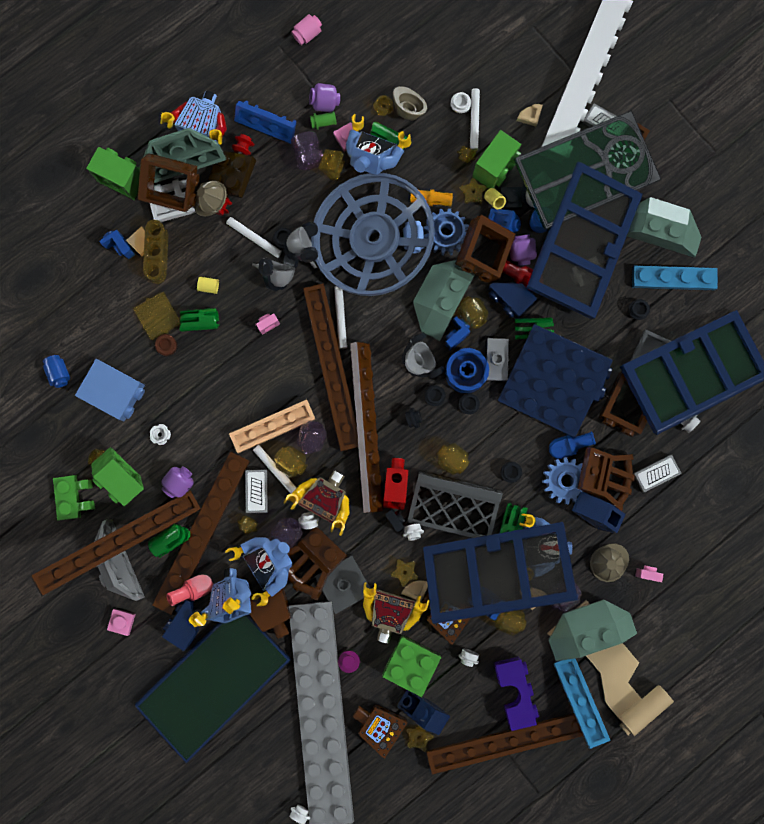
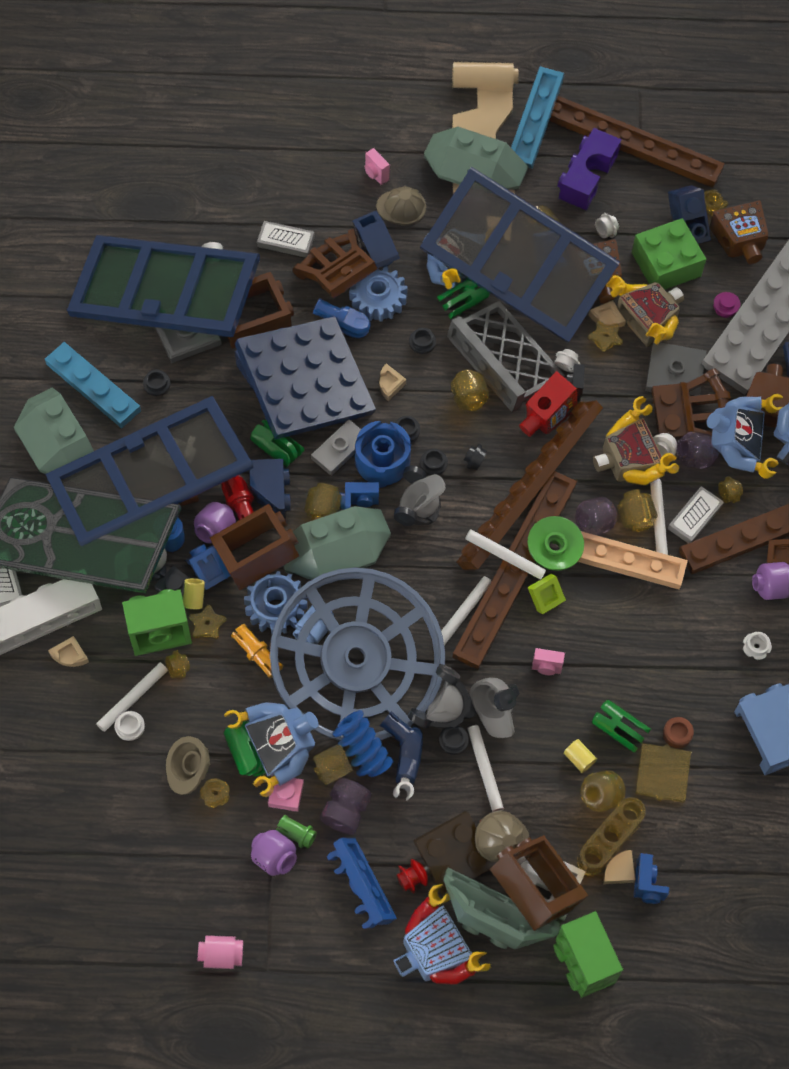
camera: 140 degrees left, 20 degrees down
none -> blue piece [332,710,393,777]
none -> tan tile [379,364,406,401]
none -> dark blue arm [379,711,423,801]
none -> white bar [465,529,546,580]
none -> bright green dish [527,516,584,571]
none -> lime plate [527,574,566,614]
none -> clear yellow head [580,770,625,812]

